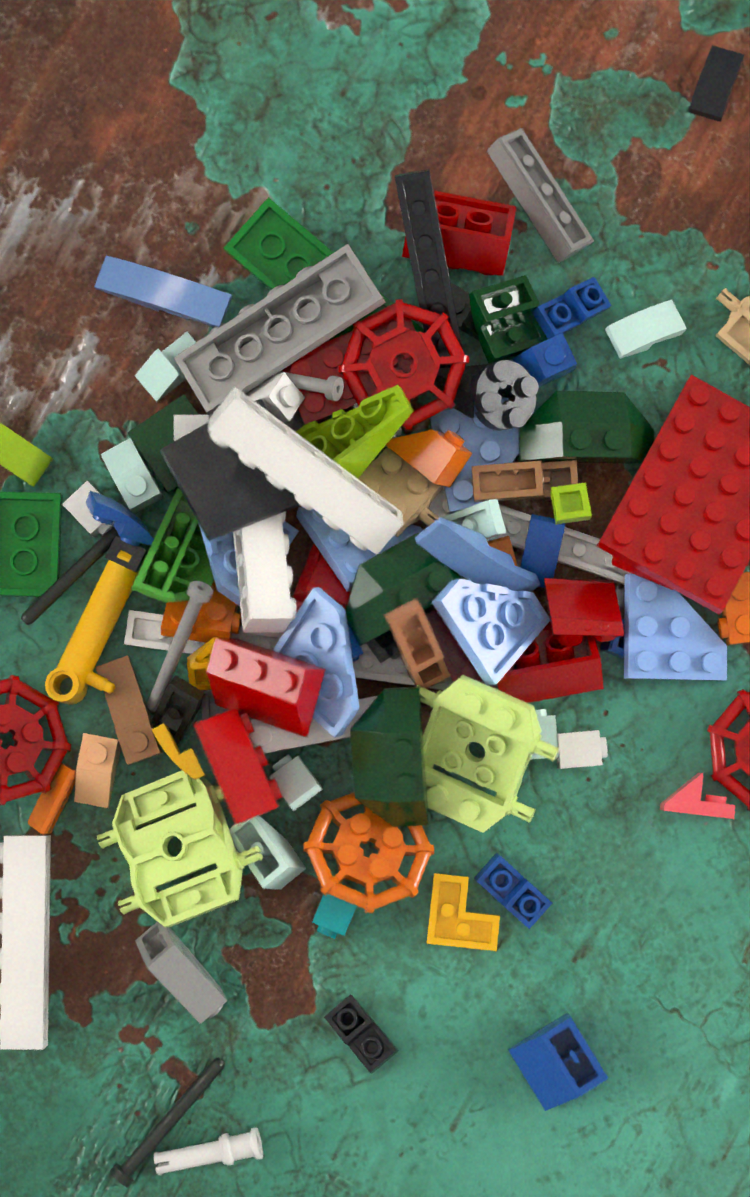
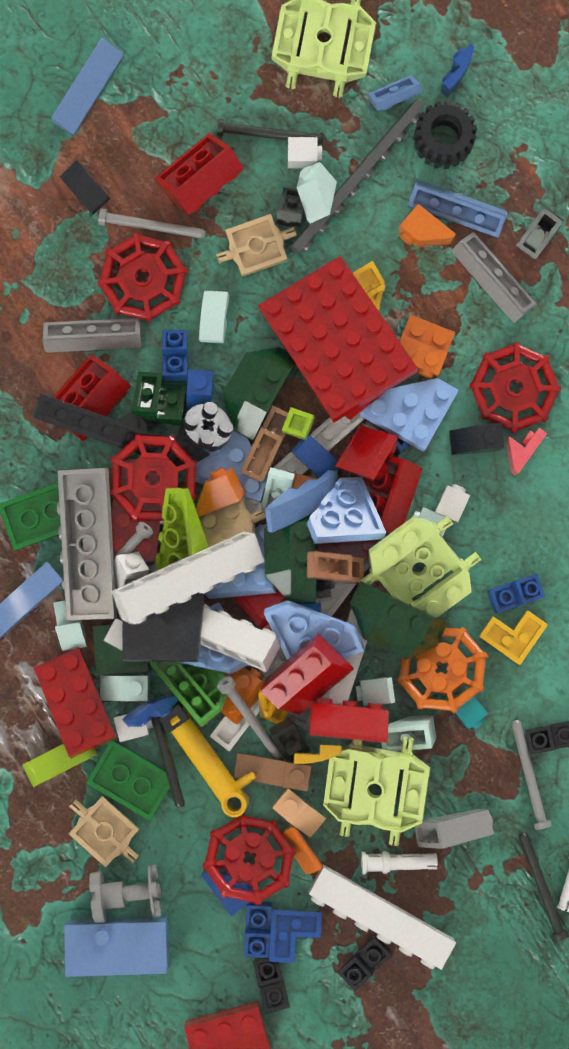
camera: 65 degrees left, 0 degrees up
none -> red plate [34,647,117,759]
none -> red plate [97,232,188,322]
none -> light grey bar [98,208,206,238]
none -> white pin [361,851,438,875]
none -> black slope [449,423,504,455]
none -> light grey bar [511,720,552,830]

